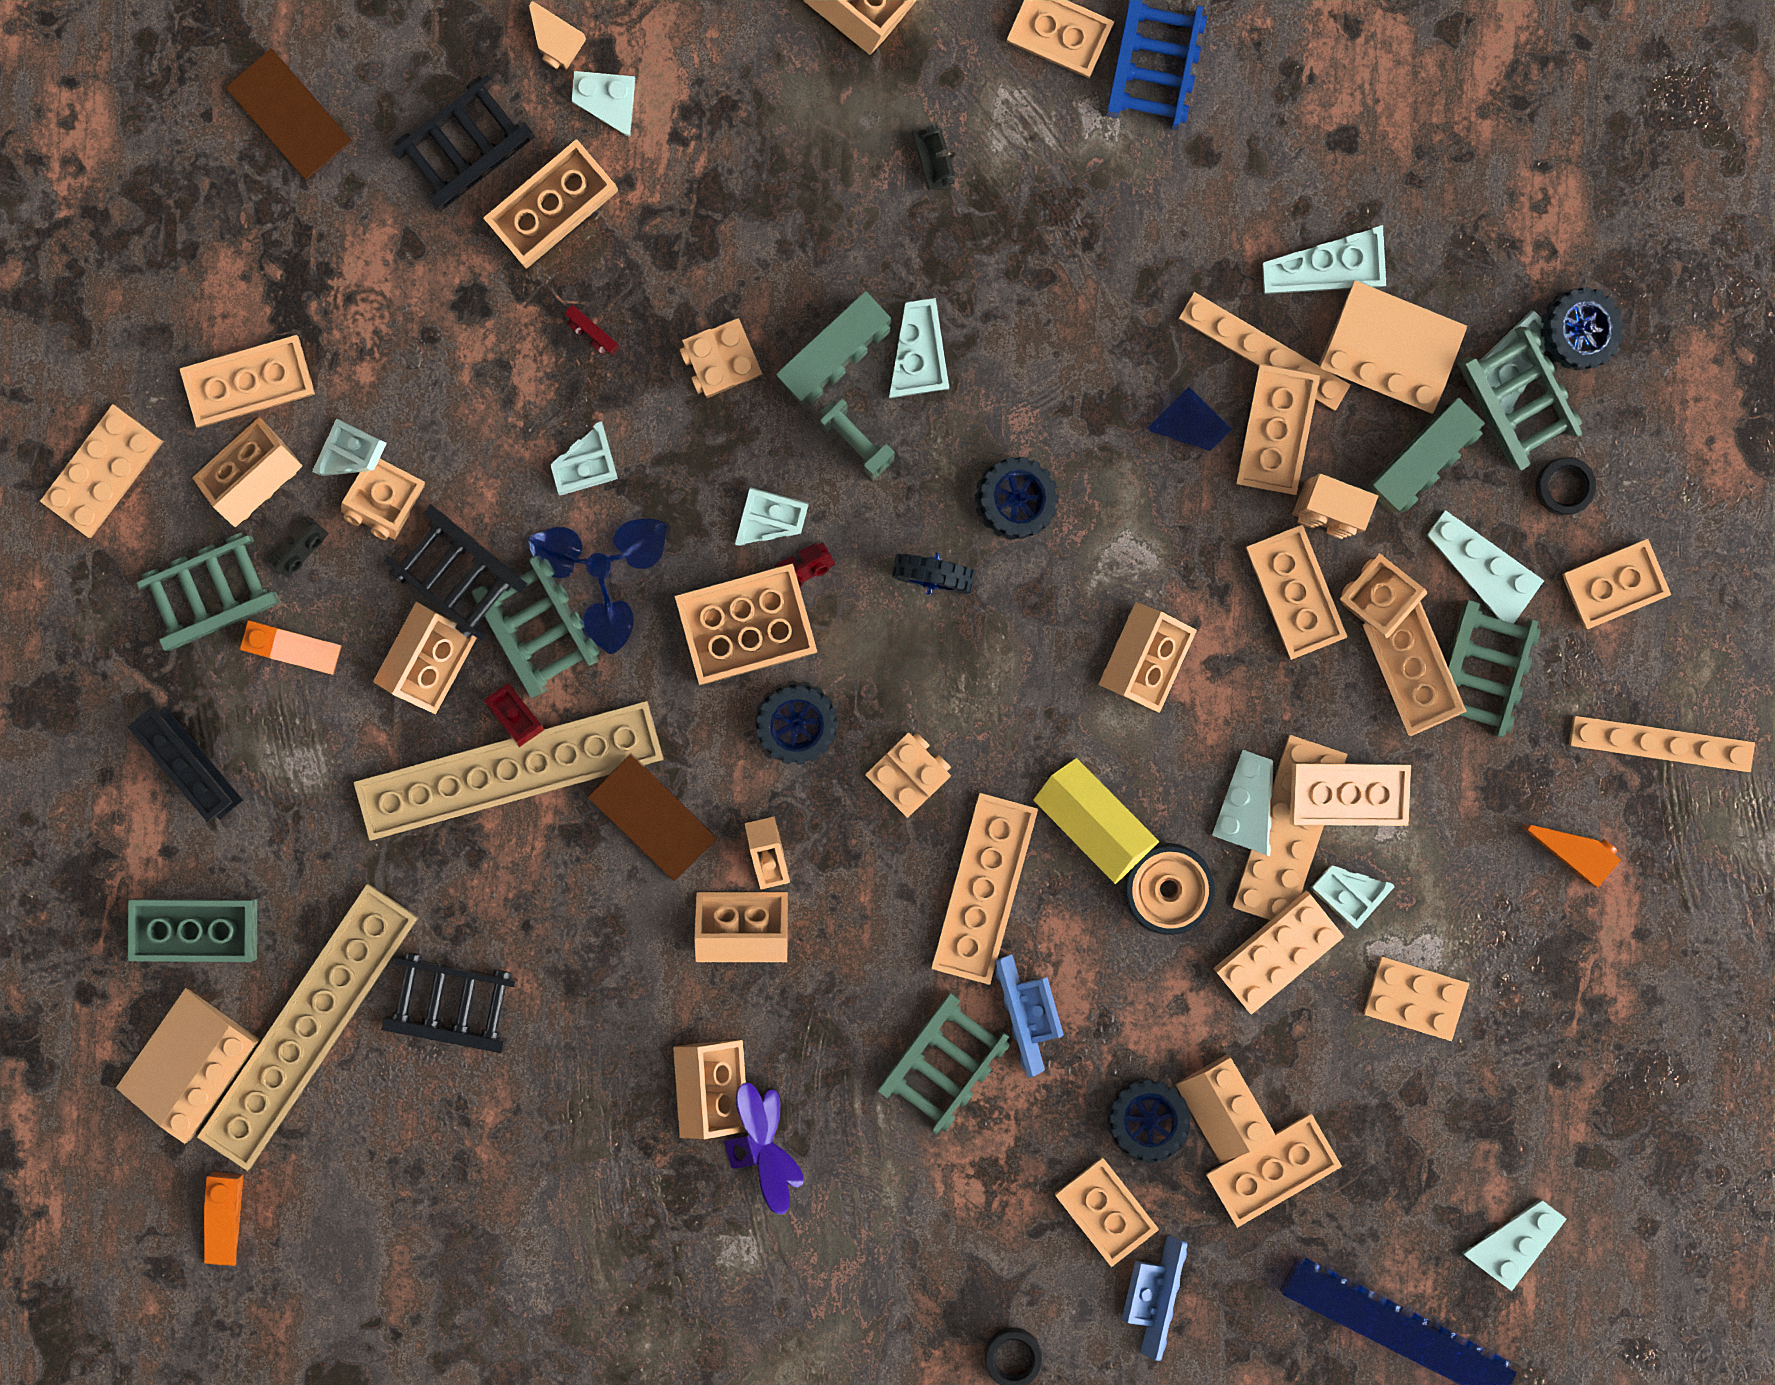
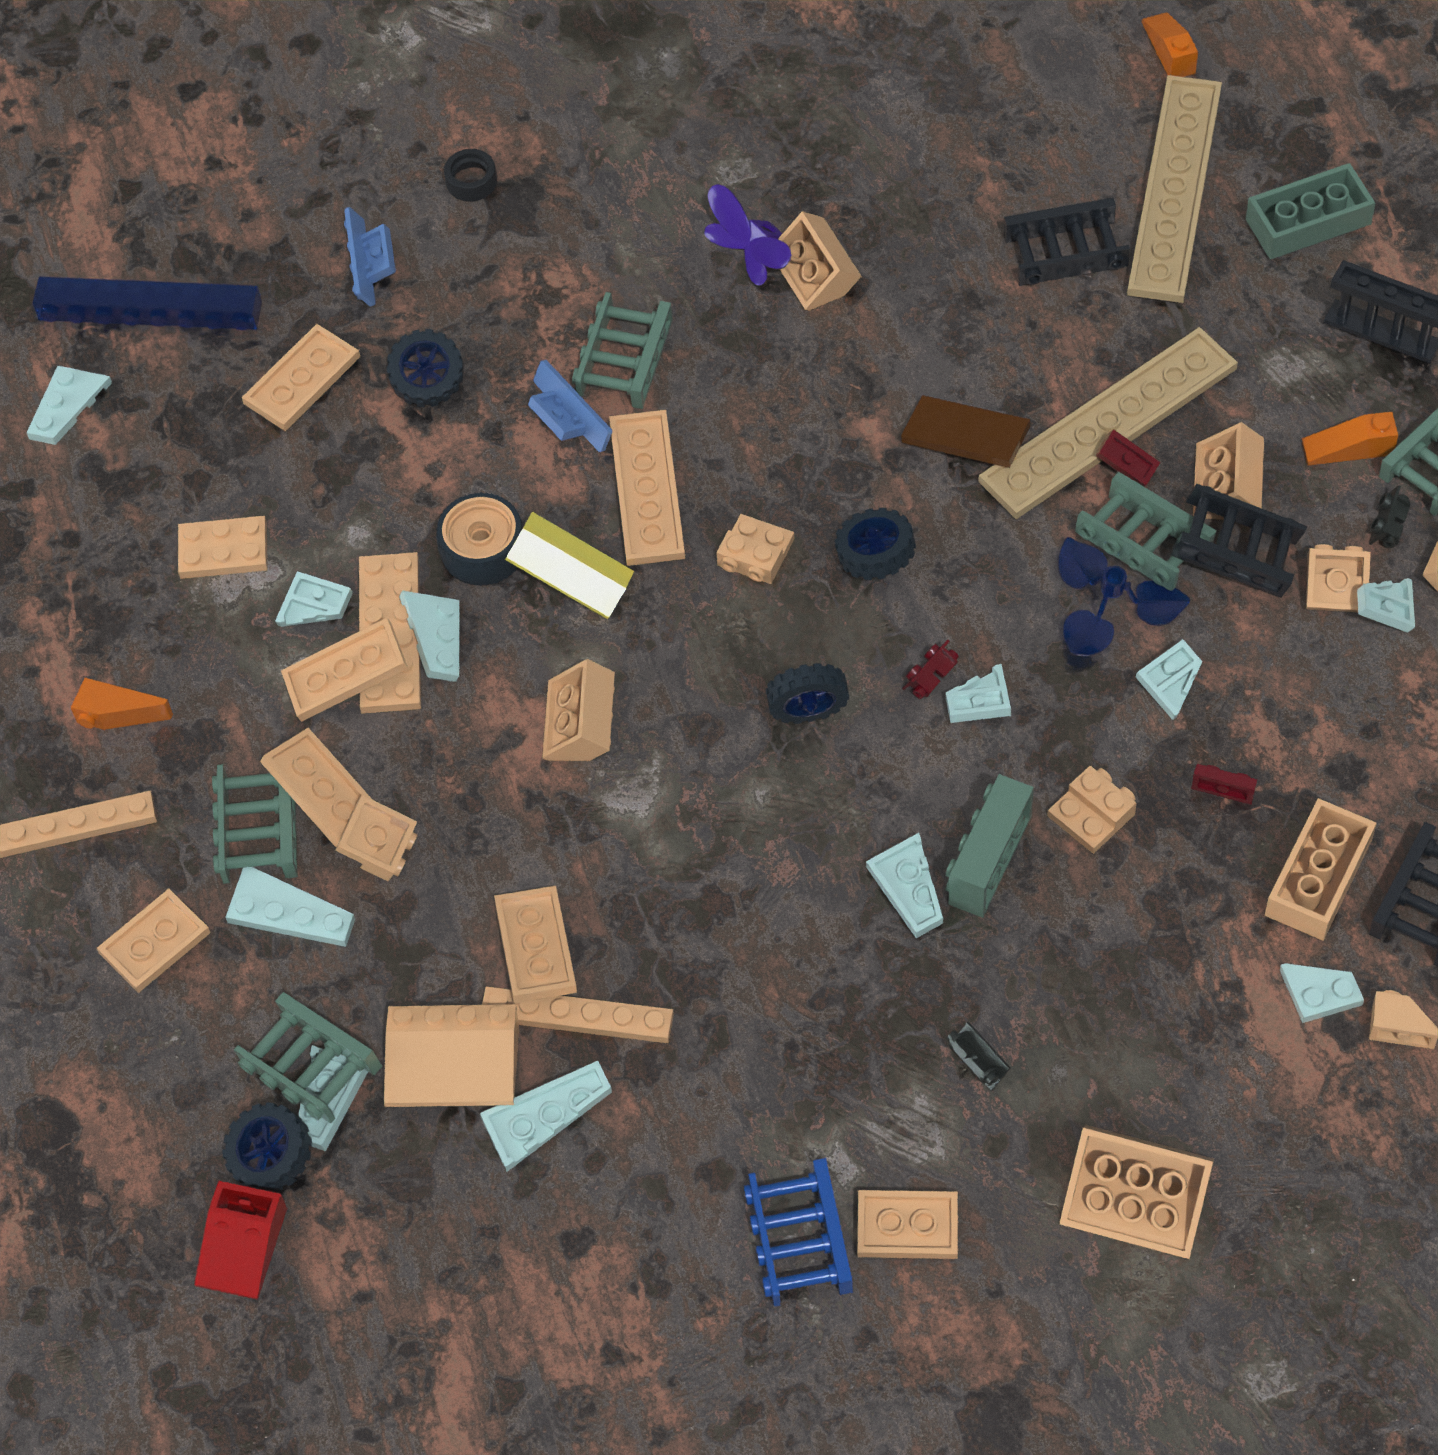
camera: 165 degrees right, 30 degrees down
light nougat slope [116,988,261,1144] -> none
light nougat slope [675,564,818,685] -> none
light nougat slope [695,892,788,962] -> none
light nougat slope [745,817,790,889] -> none
sand green fence [820,399,895,482] -> none
black wheel [975,457,1059,540] -> none
light nougat plate [1055,1157,1159,1267] -> none
clear blue wing [1148,386,1232,451] -> none
light nougat slope [1175,1054,1277,1163] -> none
light nougat plate [1213,891,1344,1015] -> none
light nougat plate [1245,524,1347,660] -> none
light nougat brick [1292,474,1378,539] -> none
sand green brick [1365,398,1485,514] -> none
black tyre [1536,457,1597,515] -> none
none -> red slope [194,1181,287,1300]

